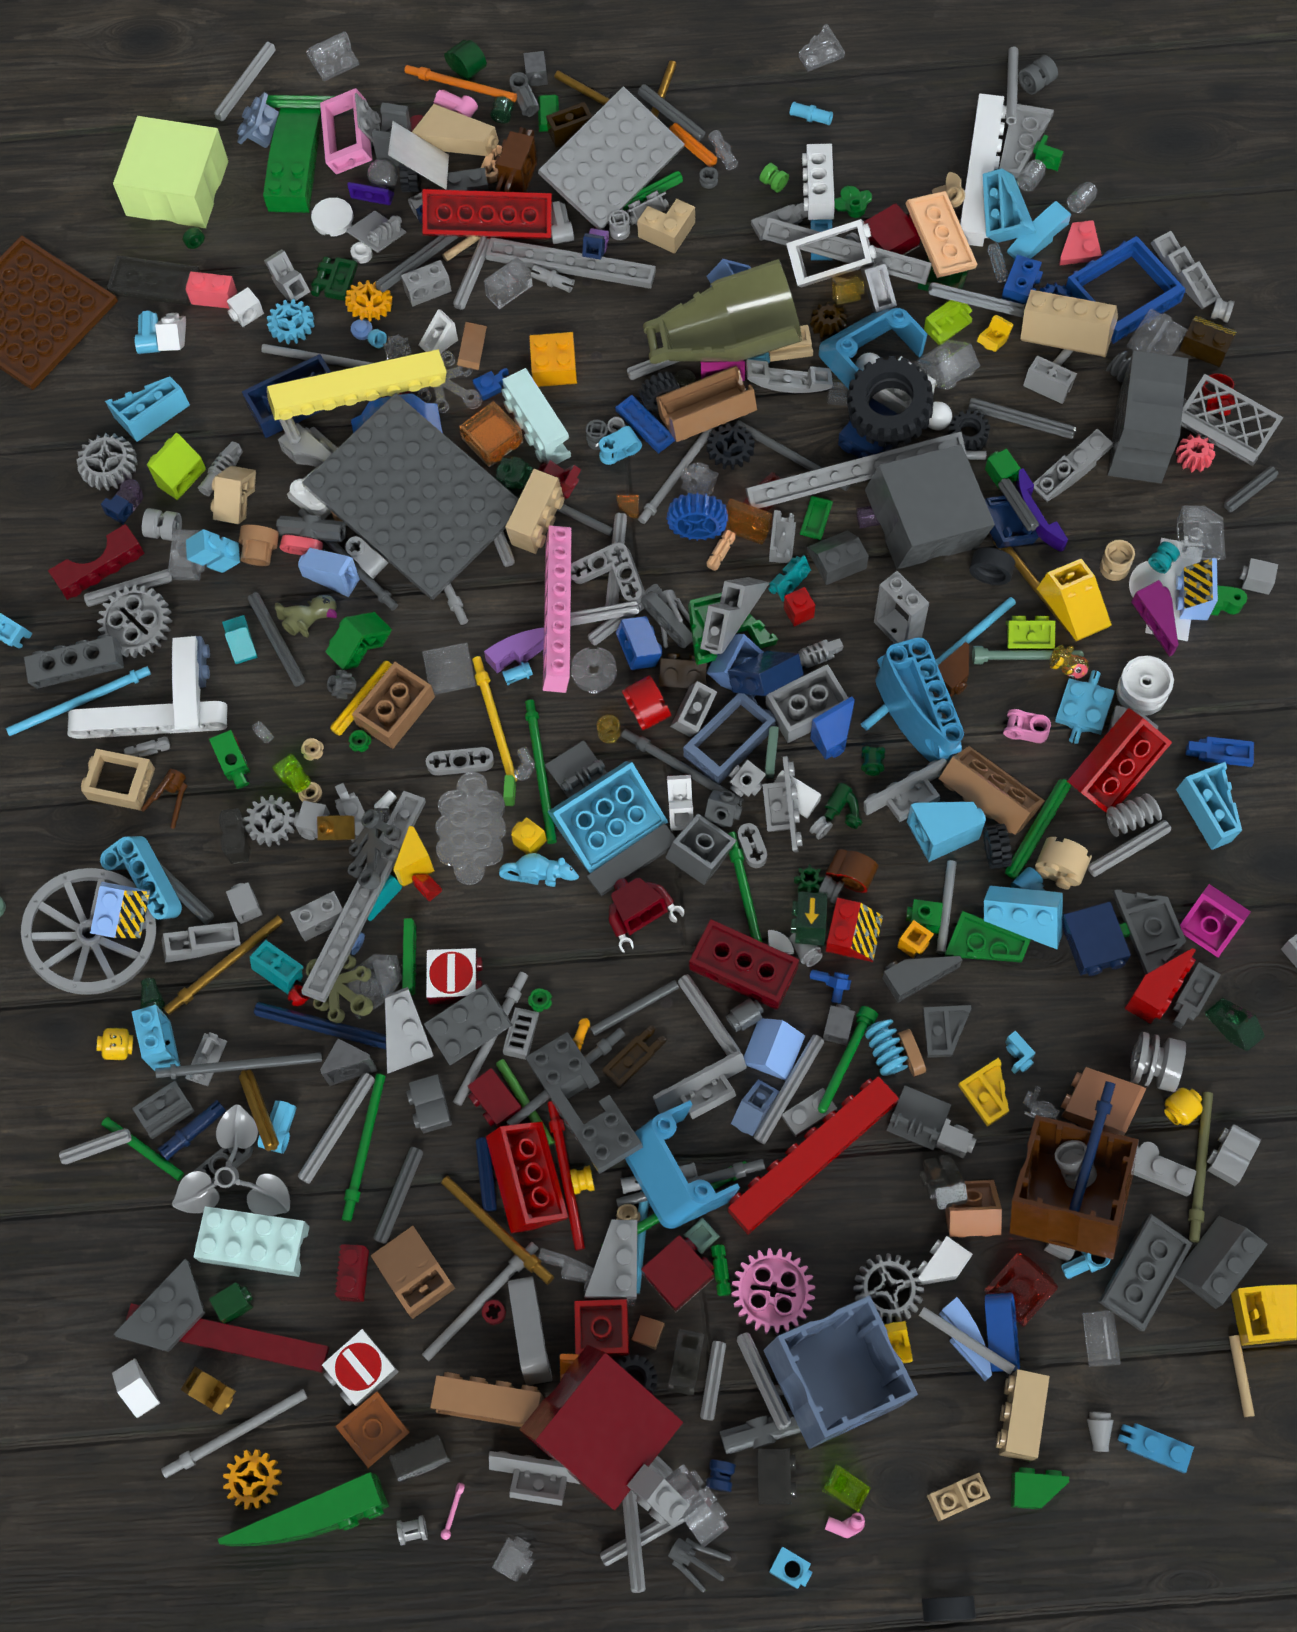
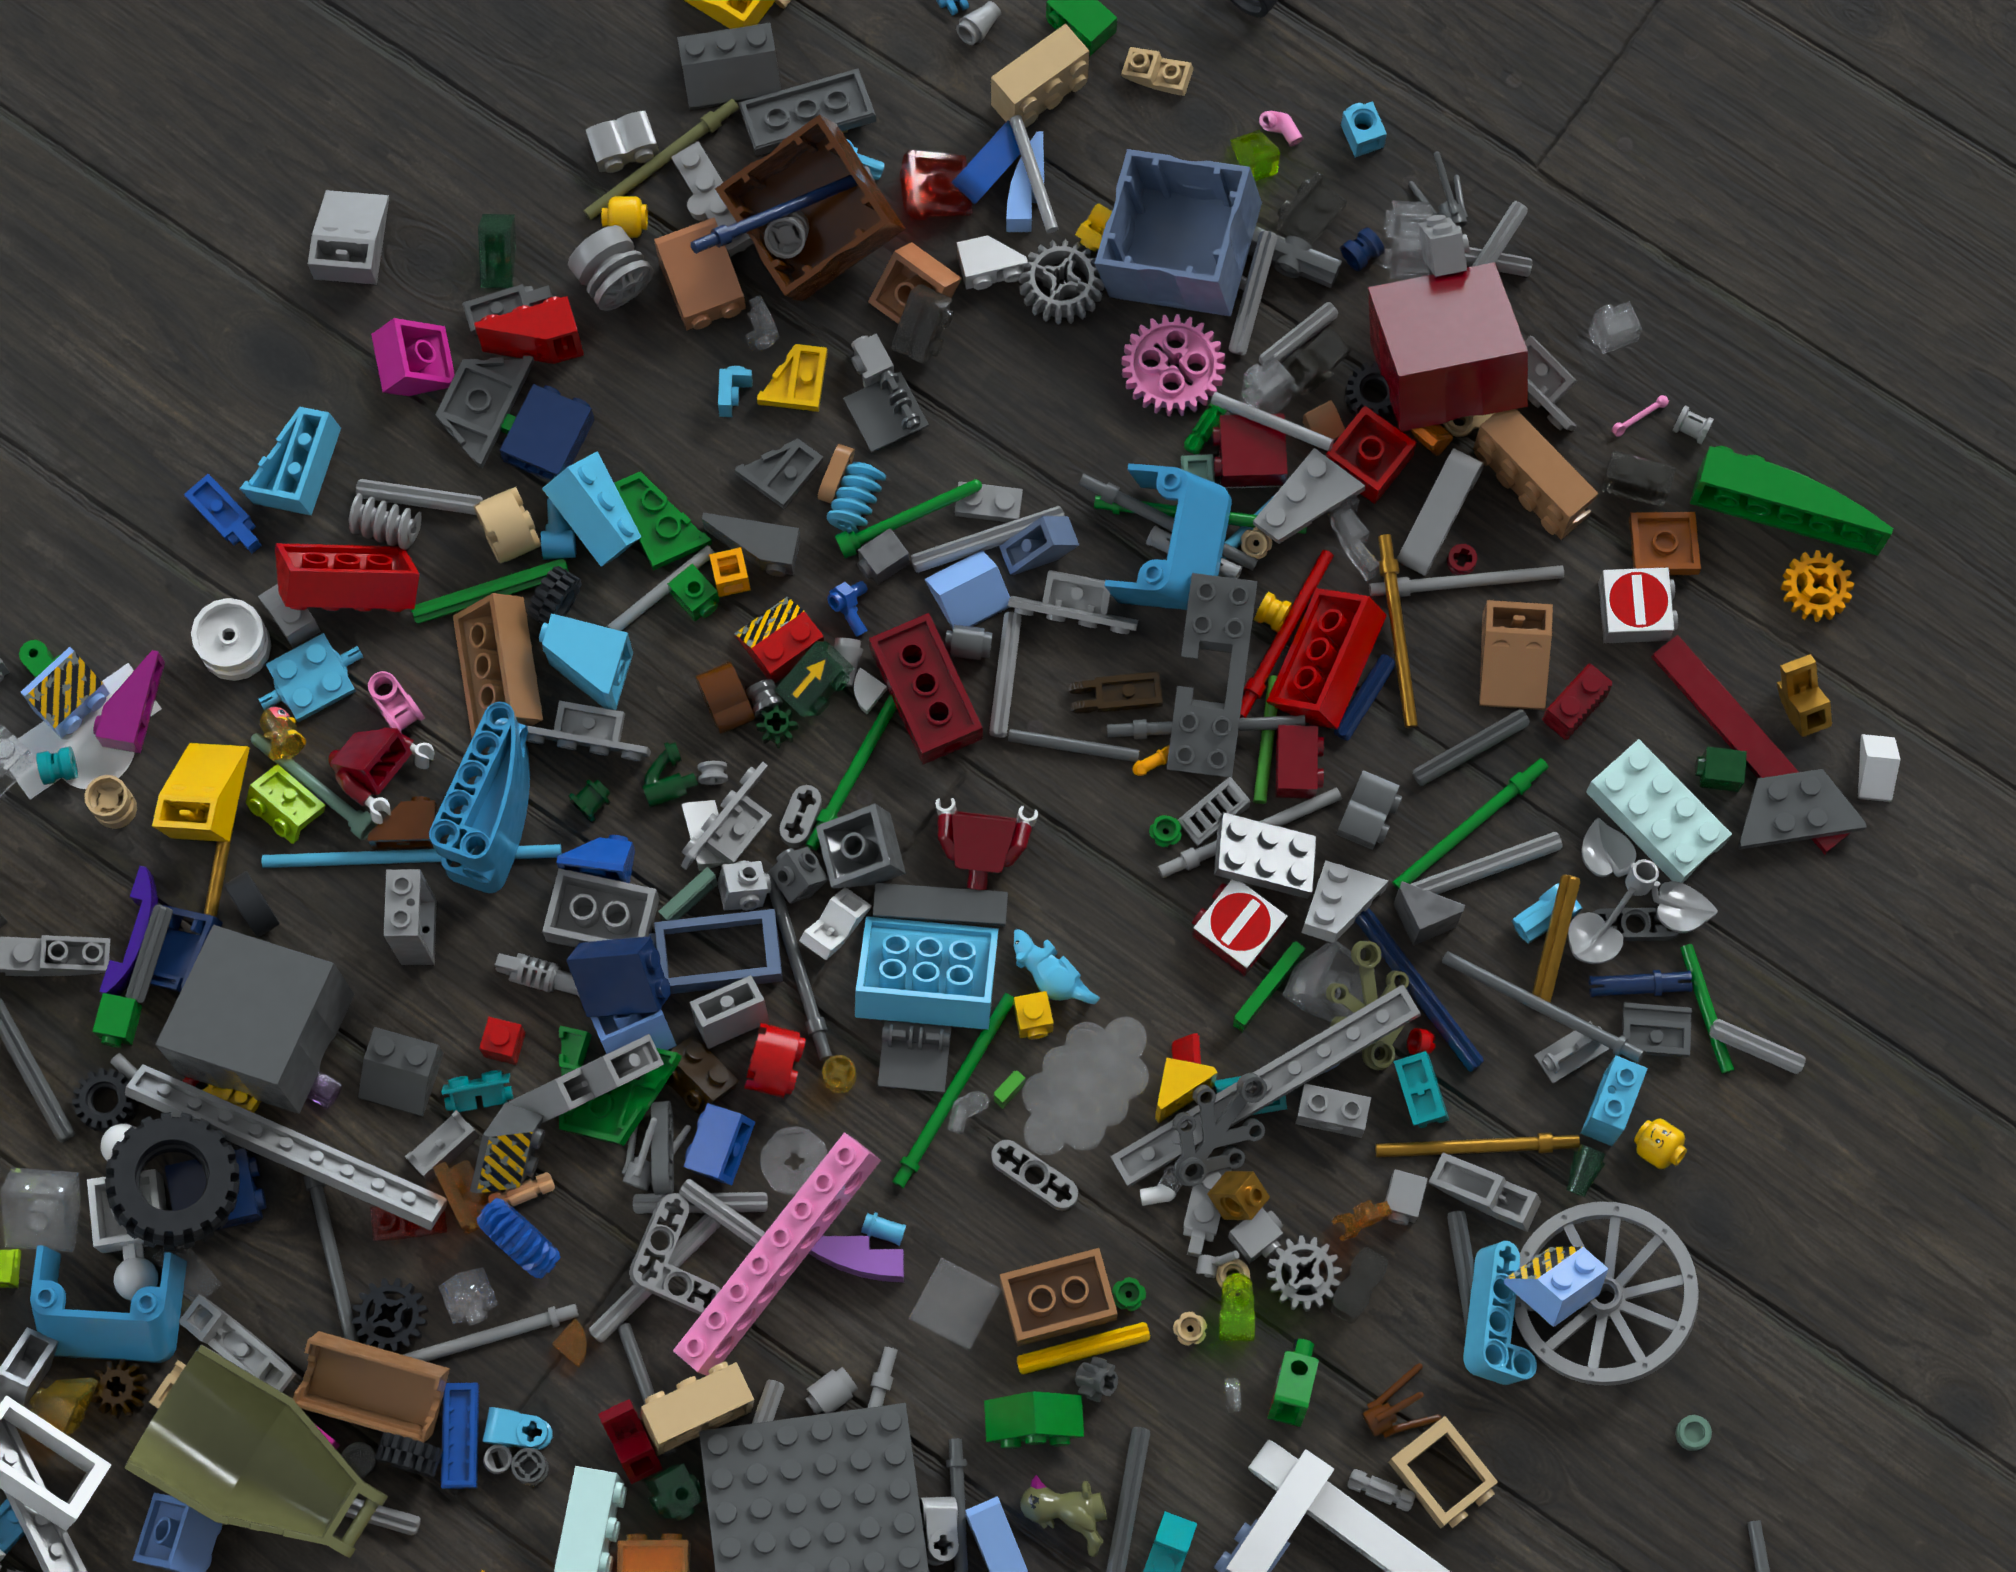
camera: 145 degrees left, 5 degrees up
light grey bar [161,1389,308,1478] -> none
yellow bar [472,656,517,782] -> none
red brick [728,1076,899,1235] -> none
green tile [800,496,833,540] -> none
clear slope [1082,1310,1121,1367] -> none
none -> dark red torso [329,727,434,824]
none -> slope [470,1102,545,1193]
none -> light grey brick [805,1367,858,1415]
none -> light grey hand [1196,1251,1239,1278]
none -> light grey bar [1211,392,1334,451]
none -> clear brick [1240,356,1294,414]
none -> clear orange plate [1332,1200,1392,1241]

